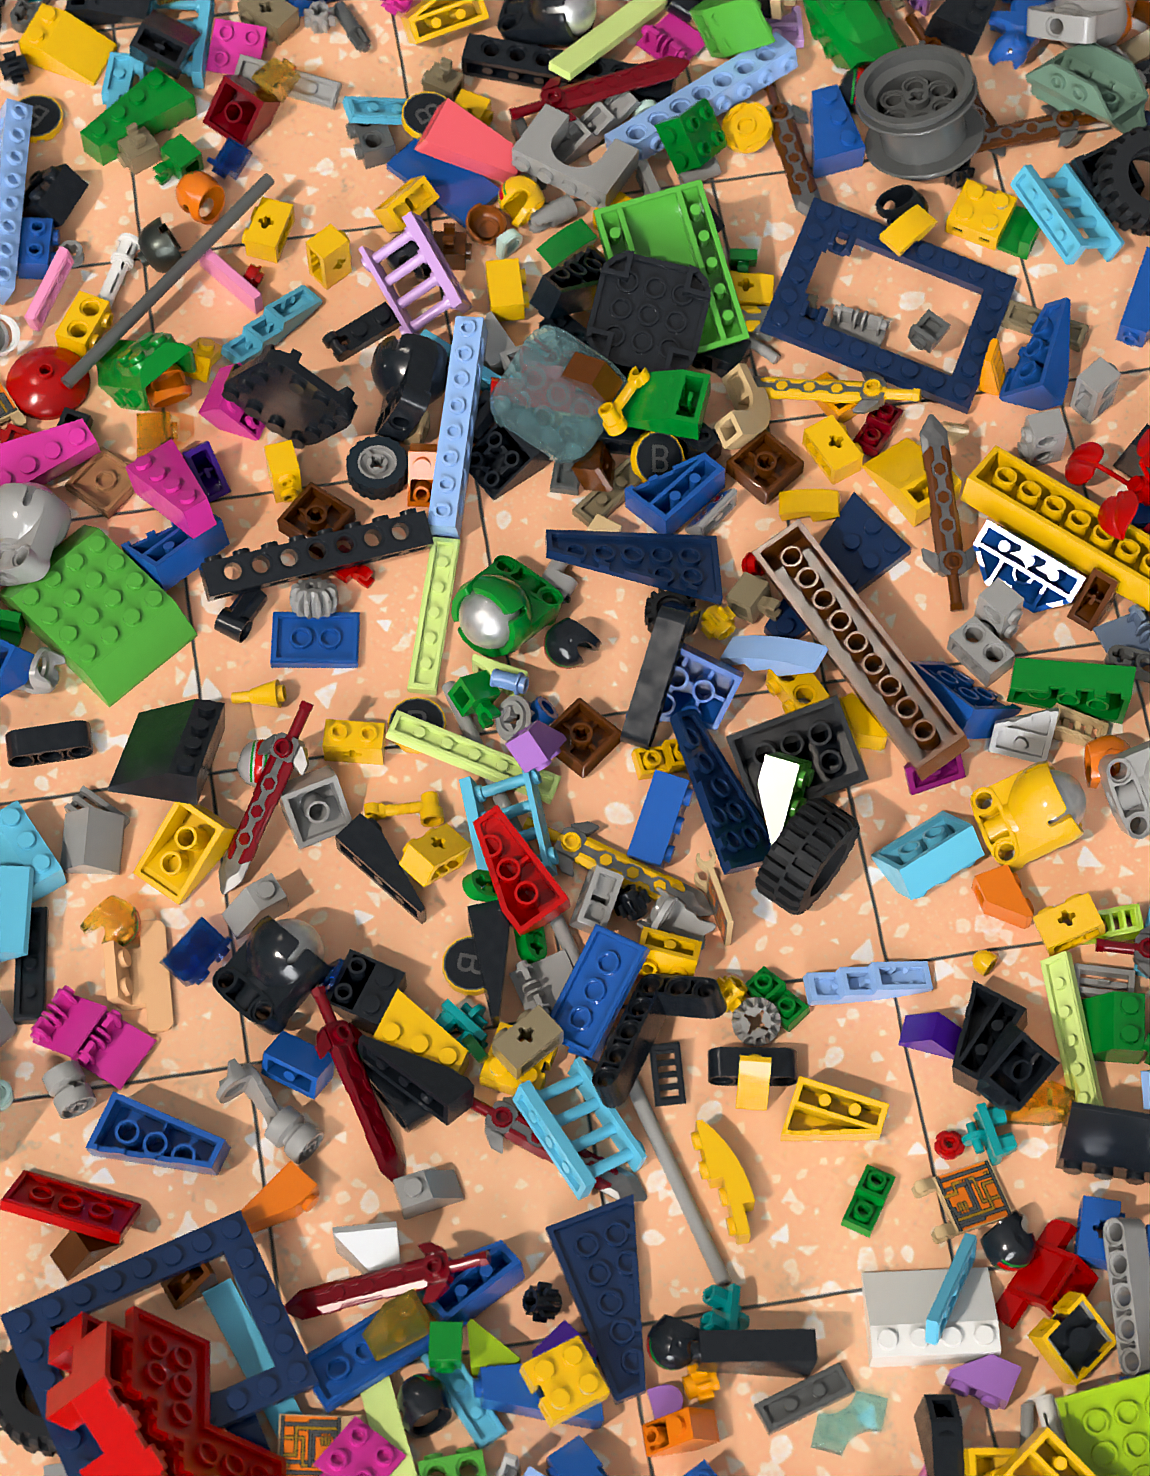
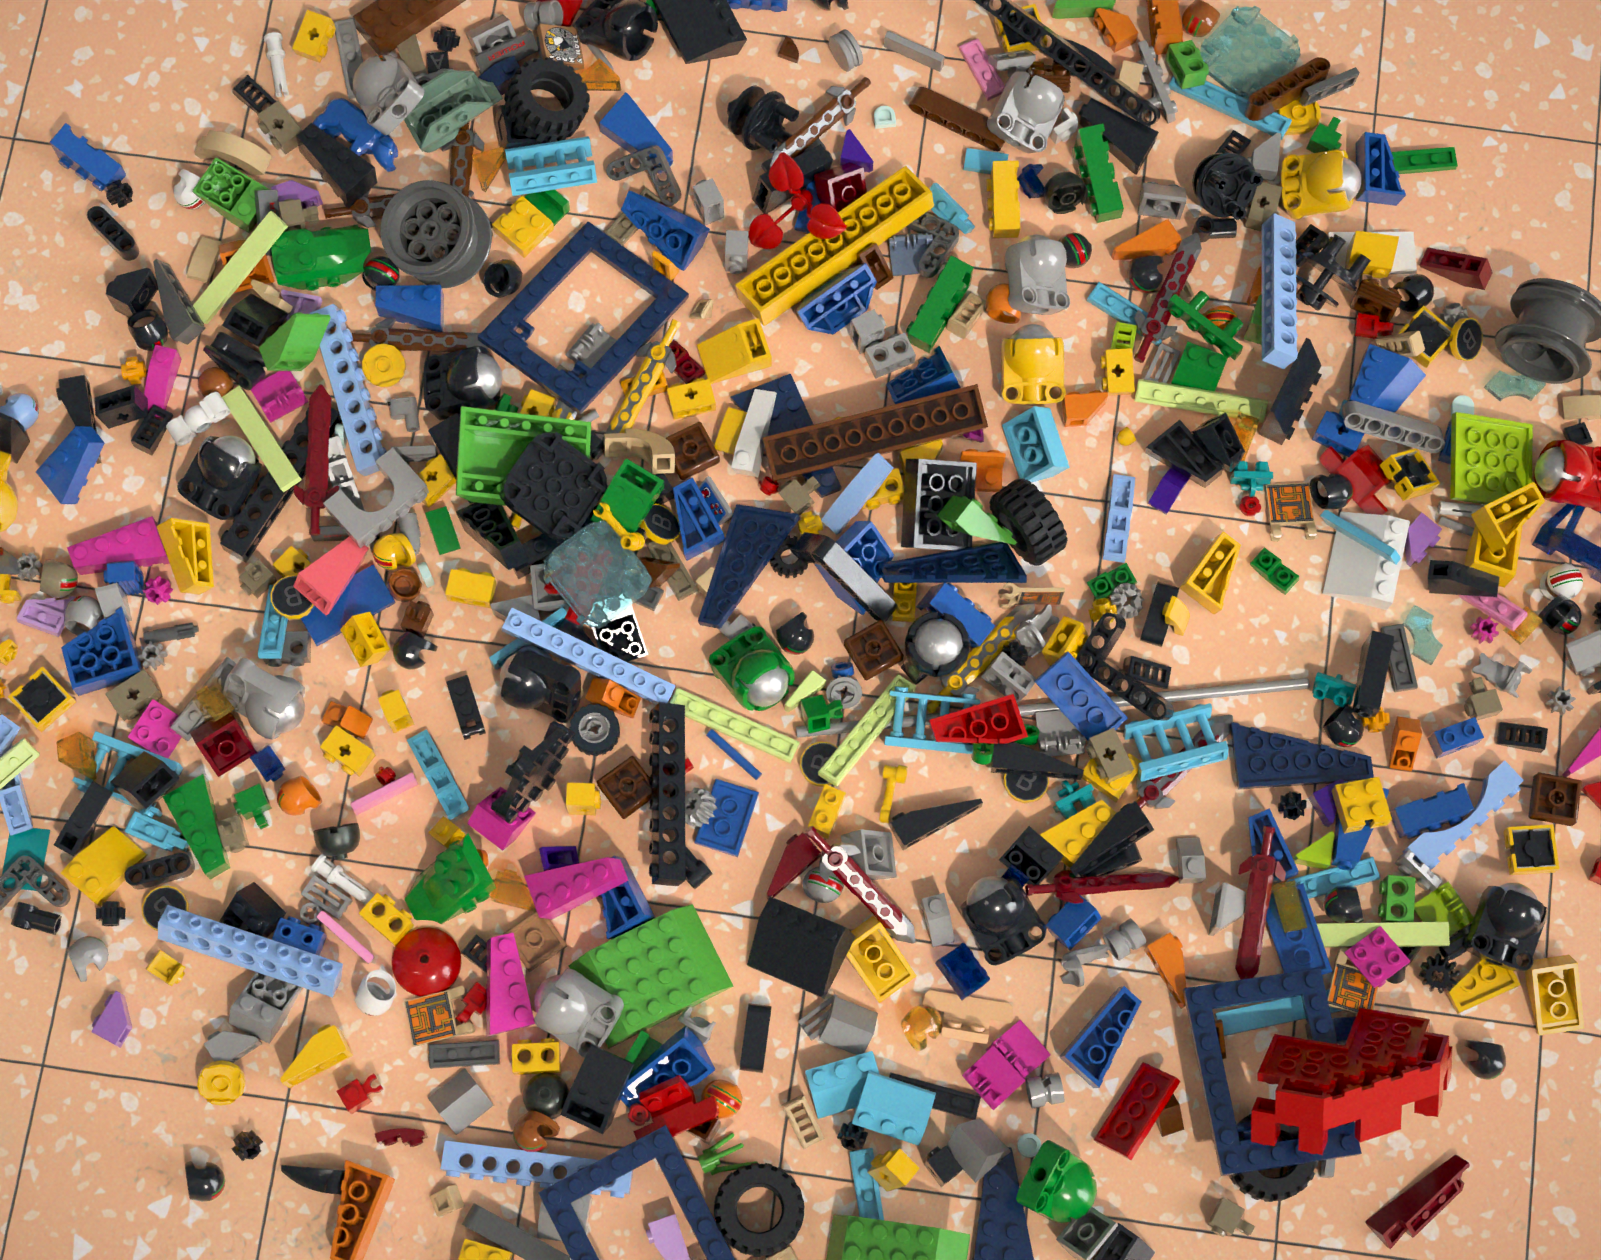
camera: 75 degrees left, 10 degrees up
dark grey piece [61,173,275,389] -> none
yellow cone [231,679,287,708] -> none
lavender fence [358,211,473,335] -> none
yellow brick [399,823,472,887] -> none
green brick [428,1321,463,1373] -> none
dark green tile [462,1033,490,1063] -> none
medium blue pin [490,668,529,696] -> none
medium lavender slope [505,720,567,773] -> none
reddish brown slope [560,352,623,404] -> none
medium lavender tile [647,1384,683,1420] -> none
green bracket [654,98,727,174] -> none
yellow slope [691,1120,755,1245] -> none
yellow slope [879,204,938,257] -> none
dark grey bracket [908,309,951,353] -> none
sword [919,414,977,612] -> none
light grey wing [988,708,1059,763] -> none
none -> black beam [125,853,195,890]
none -> light grey piece [222,658,305,740]
none -> light grey tile [301,875,353,920]
none -> orange slope [322,701,373,740]
none -> black piece [423,346,503,420]
none -> clear yellow slope [472,147,506,192]
none -> dark grey beam [606,145,682,206]
none -> blue bar [706,729,762,780]
none -> white slope [731,389,777,477]
none -> dark red slope [767,832,821,899]
none -> piece [901,612,970,685]
none -> orange bracket [959,449,1006,492]

